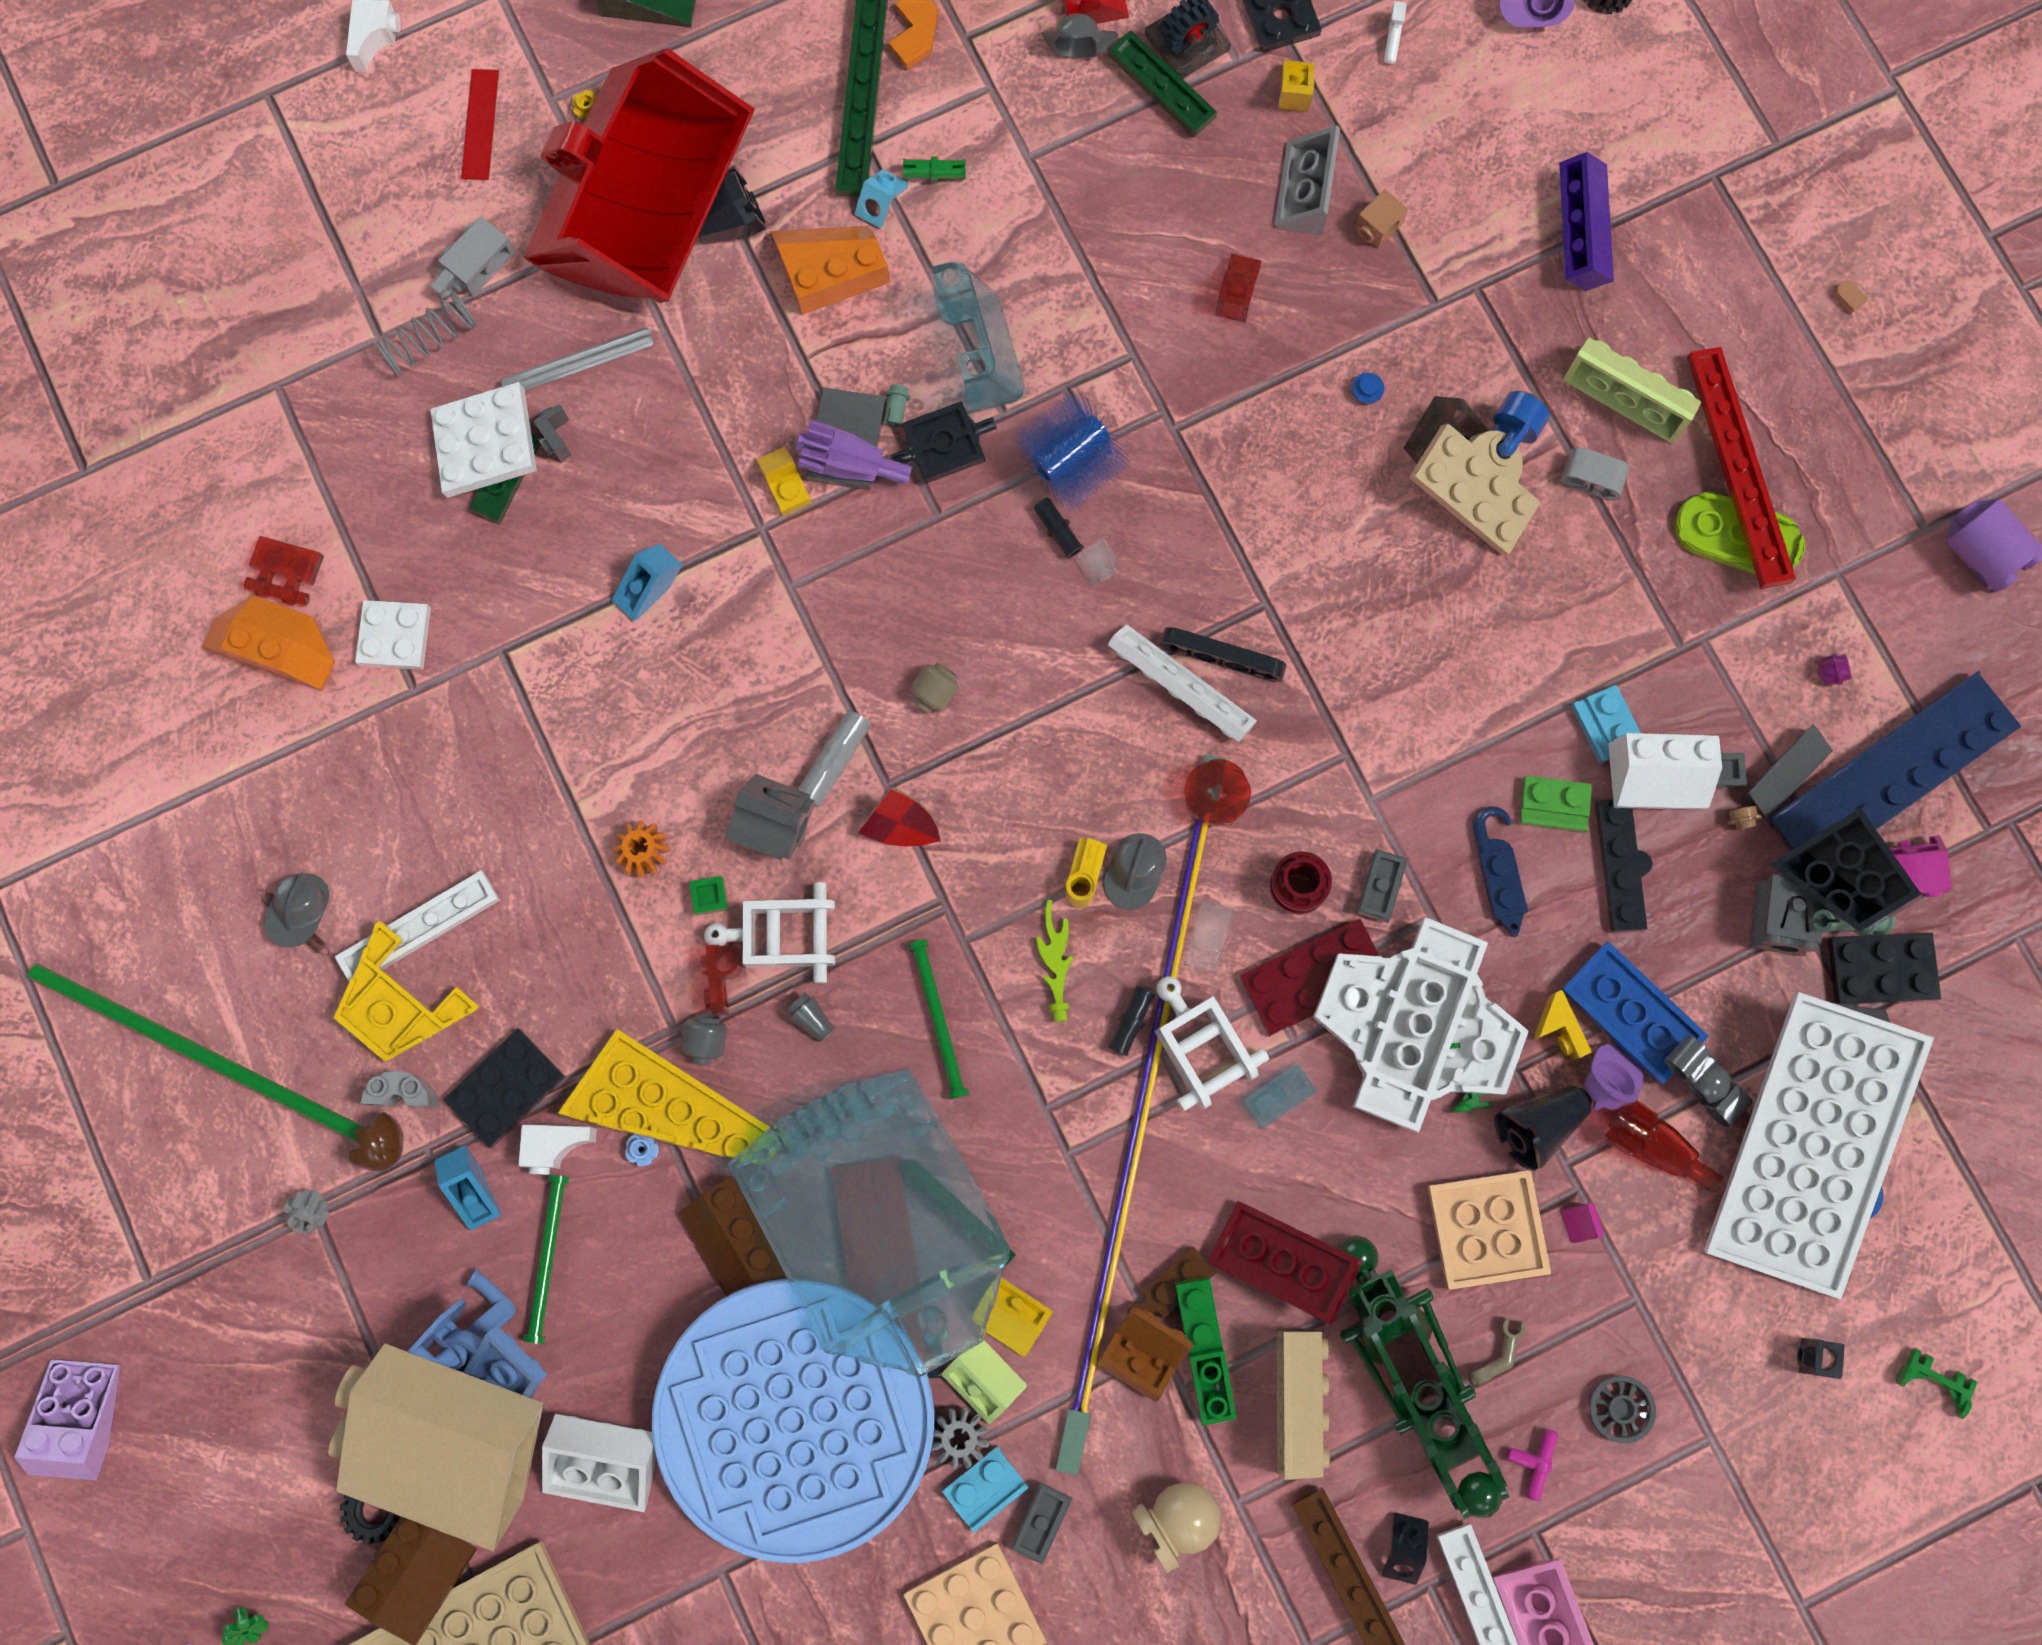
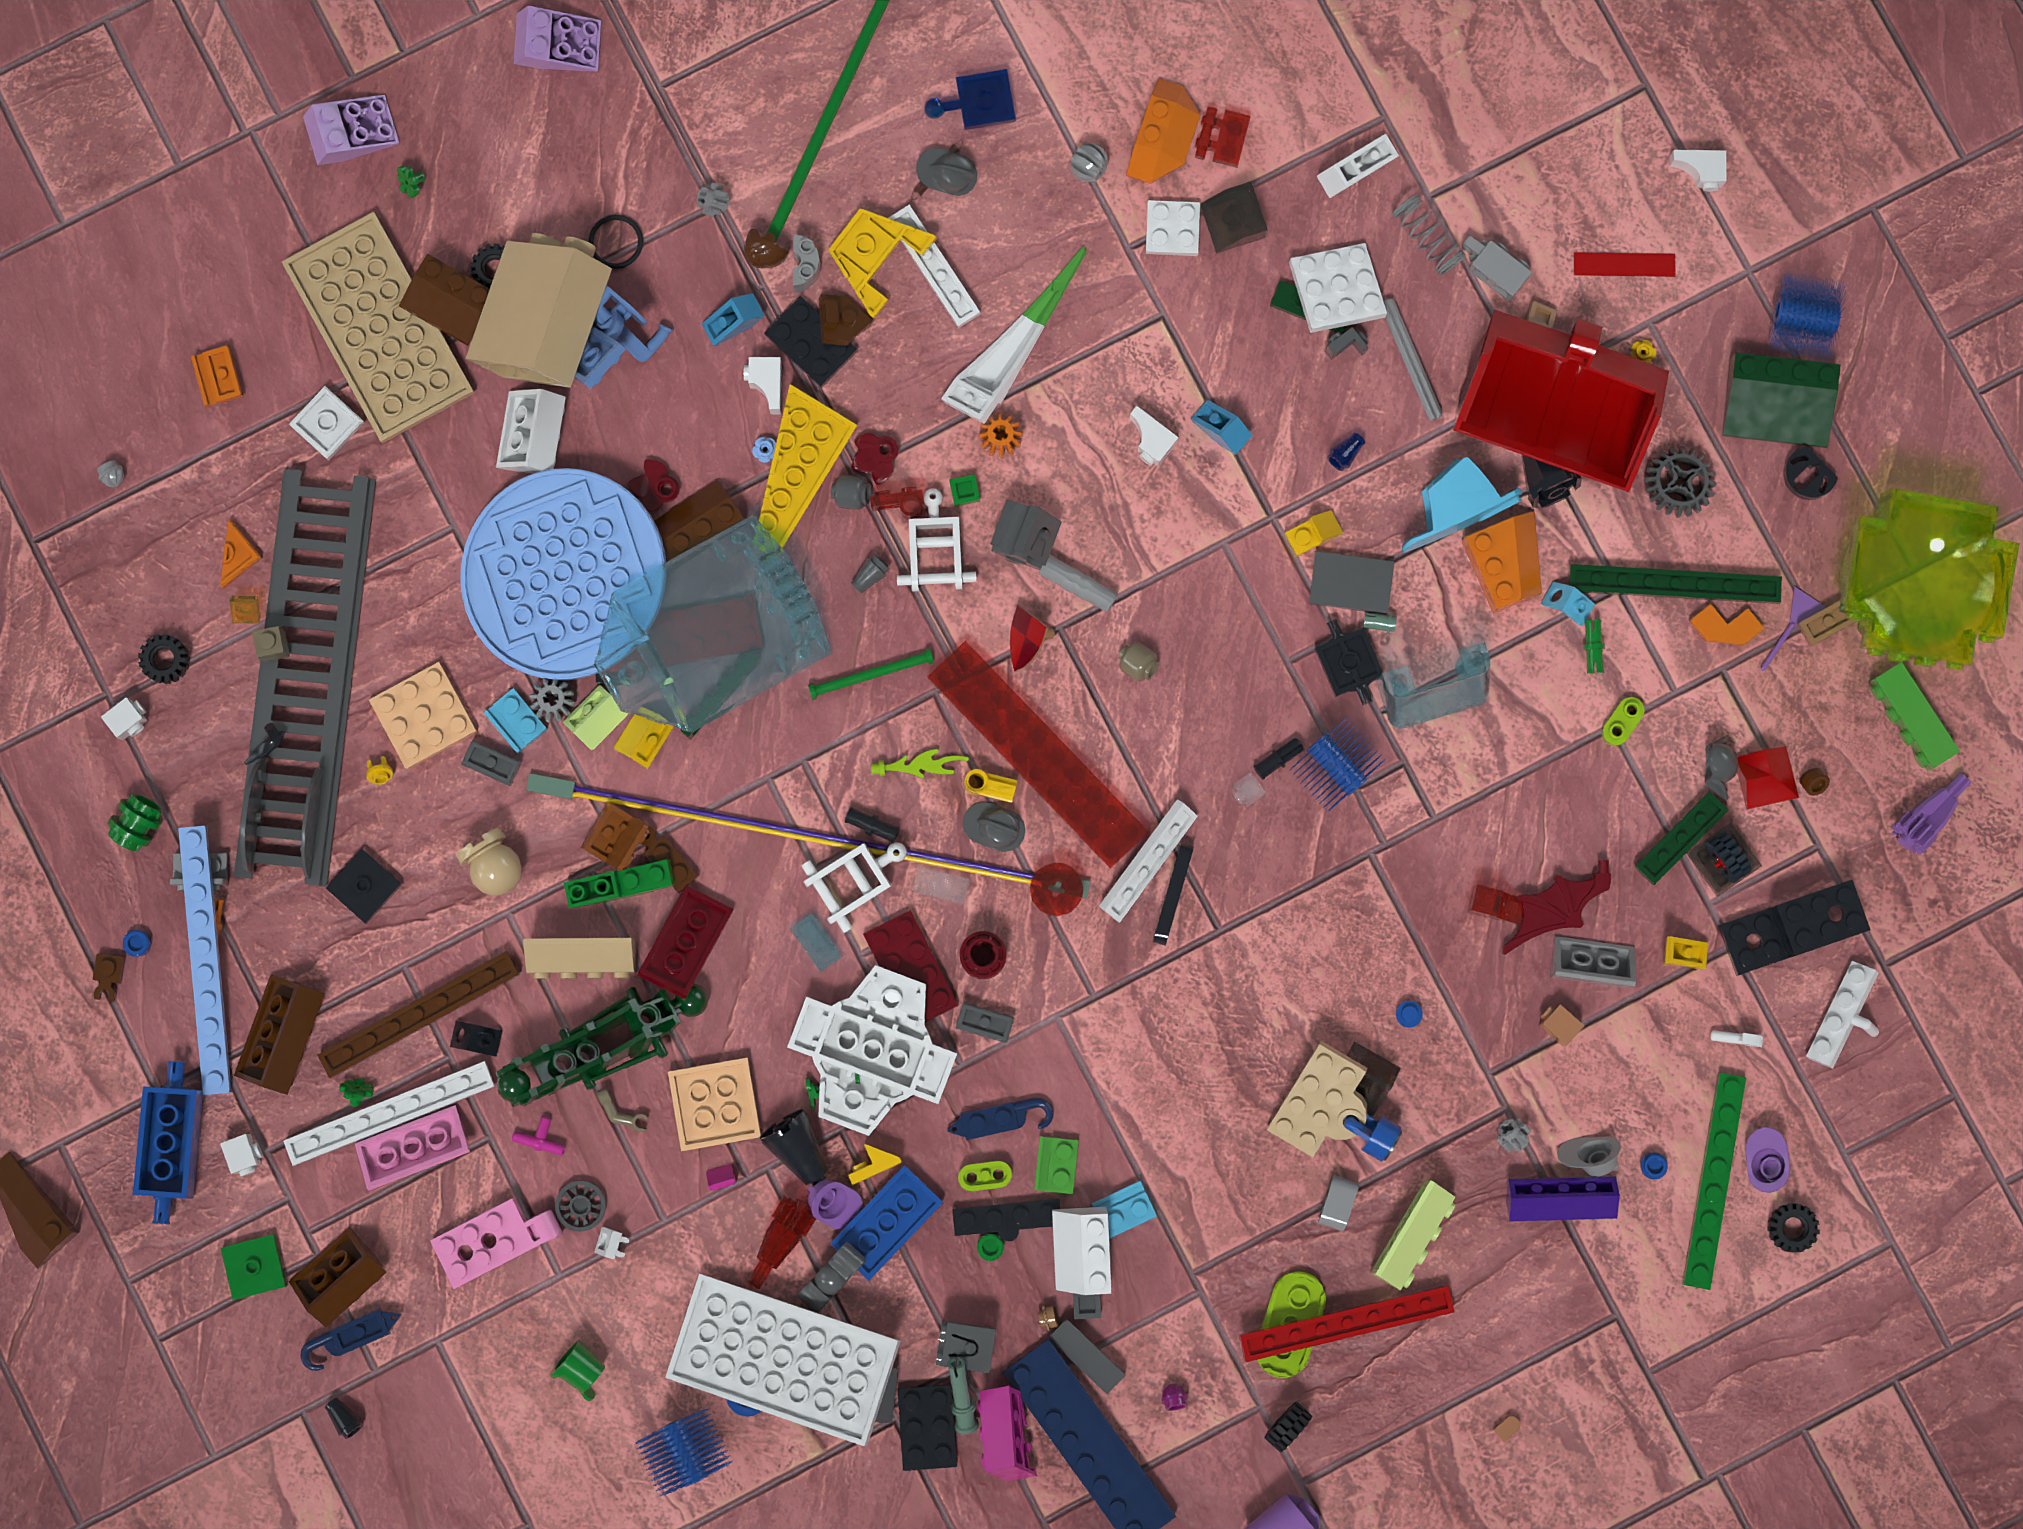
camera: 85 degrees right, 5 degrees up
green bar [523,1175,569,1344] -> none
medium lavender piece [795,420,912,485] -> none
black wedge [1770,808,1924,932] -> none
black bracket [1797,1338,1845,1379] -> none
green piece [1896,1348,1977,1419] -> none
none -> bright pink hinge [430,1198,563,1289]
none -> green hat [549,1340,605,1401]
none -> black tyre [588,215,643,269]
none -> white tile [594,1227,629,1259]
none -> dark red plate [627,459,680,512]
none -> blue piece [635,1409,732,1497]
none -> reddish brown plate [818,294,873,346]
none -> dark red plate [852,433,899,485]
none -> clear blue plate [924,69,1016,130]
none -> clear red plate [927,641,1149,869]
none -> white plate [941,247,1087,424]
none -> lime plate [958,1161,1012,1191]
none -> green tile [977,1234,1004,1261]
none -> light grey piece [1070,143,1109,182]
none -> white arch [1129,406,1178,467]
none -> clear smoke slope [1200,181,1268,253]
none -> black tyre [1264,1401,1313,1453]
none -> white slope [1317,134,1399,198]
none -> clear blue cone [1327,432,1365,471]
none -> medium azure piece [1402,457,1522,553]
none -> light grey gear [1496,1118,1531,1153]
none -> dark red animal [1502,860,1611,955]
none -> medium nougat plate [1526,300,1557,329]
none -> light grey piece [1557,1136,1621,1177]
none -> lime plate [1602,697,1645,746]
none -> blue plate [1640,1153,1668,1180]
none -> dark grey gear [1644,446,1717,518]
none -> green plate [1682,1073,1746,1290]

